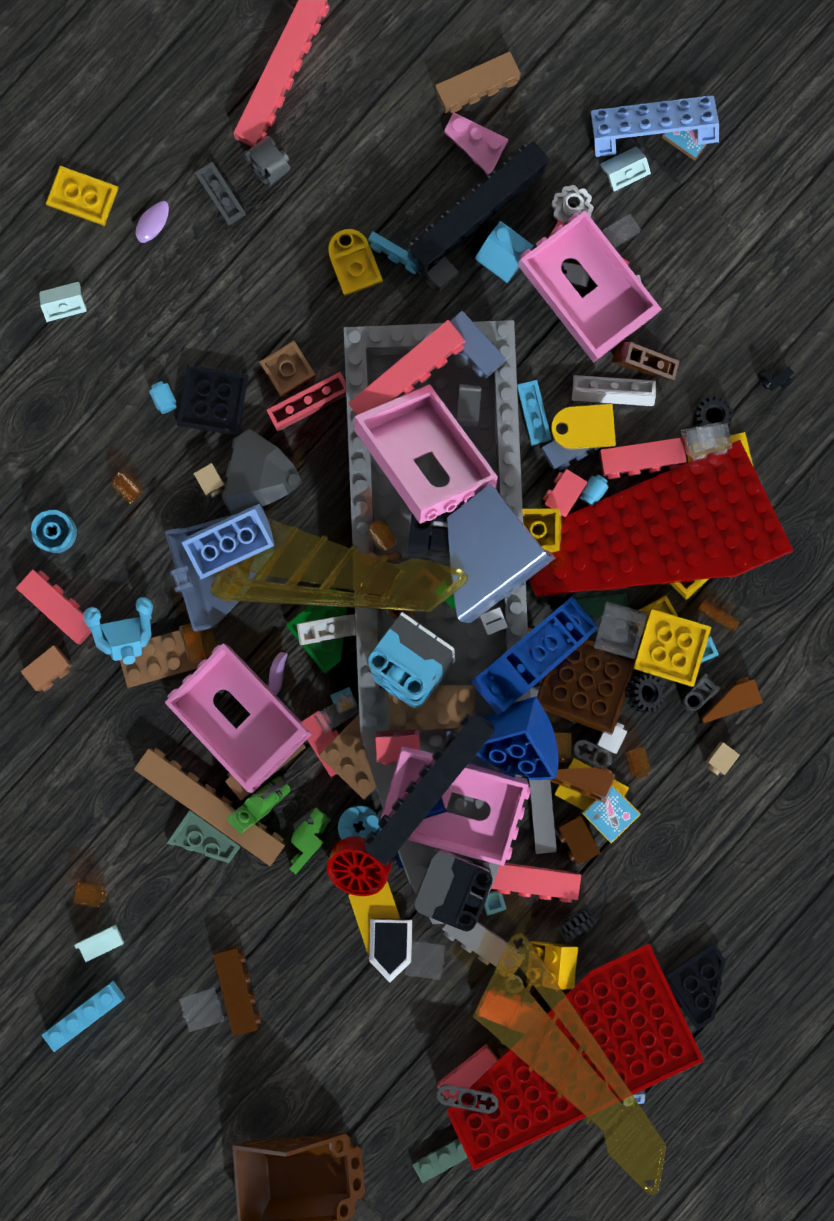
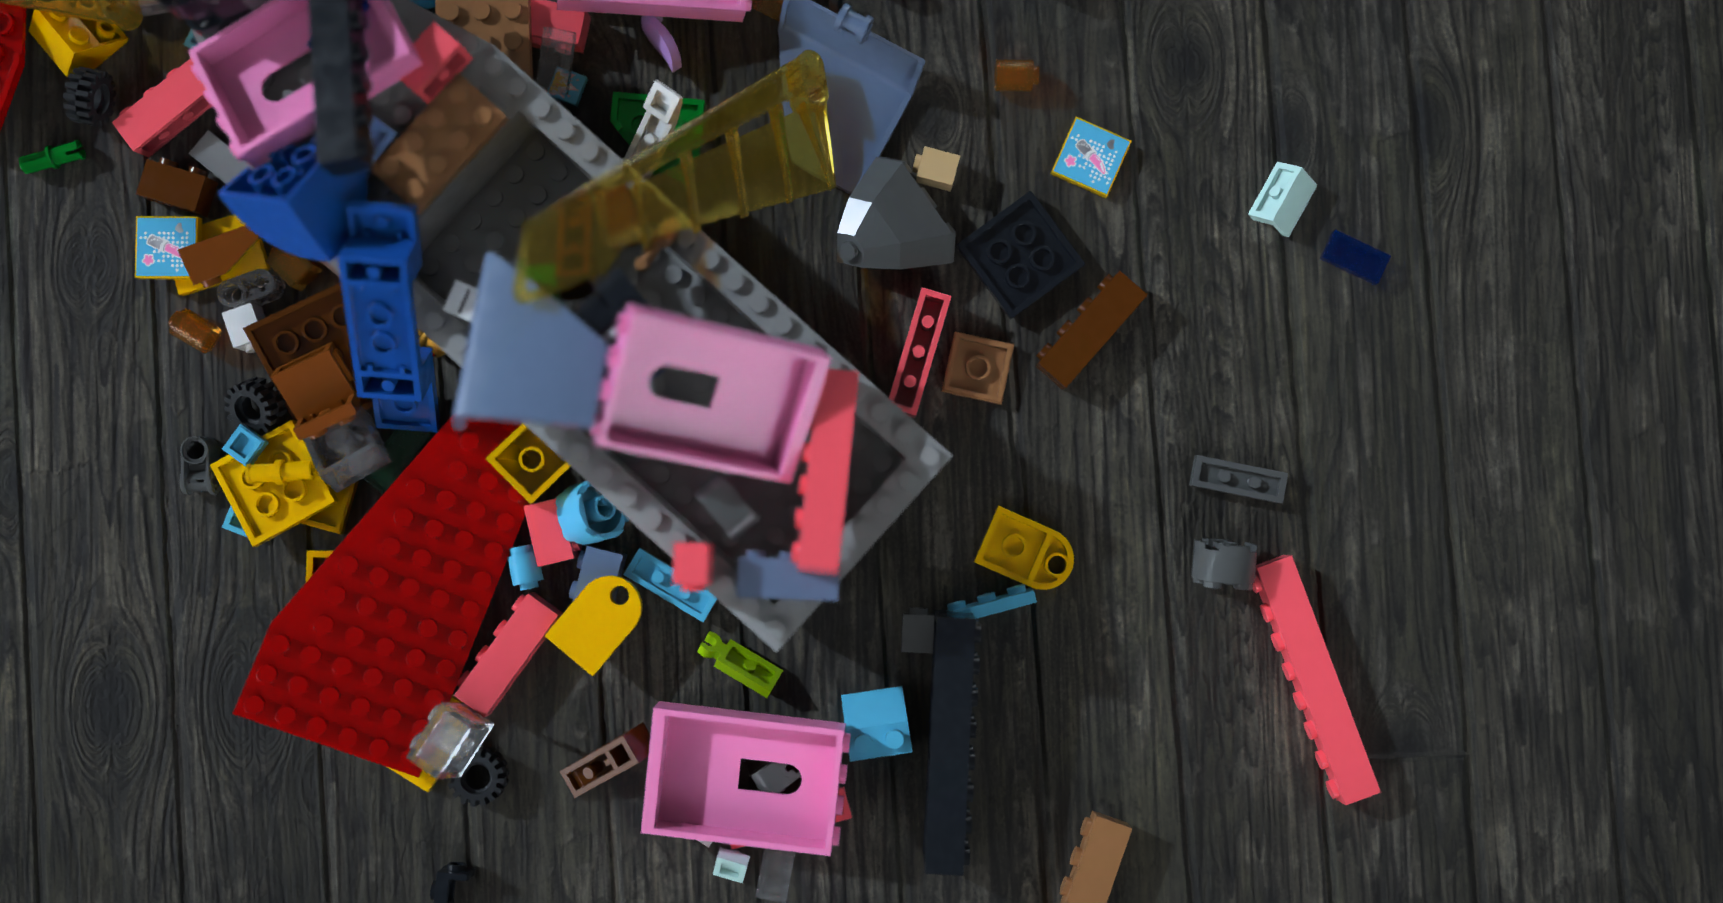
camera: 135 degrees right, 0 degrees up
yellow tile [46,166,119,226] -> none
lavender arm [136,201,169,243] -> none
medium azure brick [149,381,176,414] -> none
light blue slope [182,503,274,579] -> none
clear orange brick [367,519,397,553] -> none
medium azure piece [368,612,455,708] -> none
bright pink wing [444,112,509,175] -> none
white plant [551,185,594,224] -> none
white slope [572,375,656,406] -> none
clear orange pin [697,599,740,632] -> none
dark orange slope [700,677,763,723] -> none
tan brick [705,742,740,775] -> none
none -> green axle [19,140,86,174]
none -> medium azure tile [222,424,269,466]
none -> yellow pin [245,459,315,485]
none -> dark orange piece [271,341,361,441]
none -> medium azure brick [556,481,629,545]
none -> coral brick [672,542,715,591]
none -> lime plate [697,631,783,698]
none -> light aqua plate [713,847,750,883]
none -> reddish brown brick [1035,271,1148,390]
none -> medium azure tile [1050,117,1132,198]
none -> clear blue plate [1320,229,1391,285]

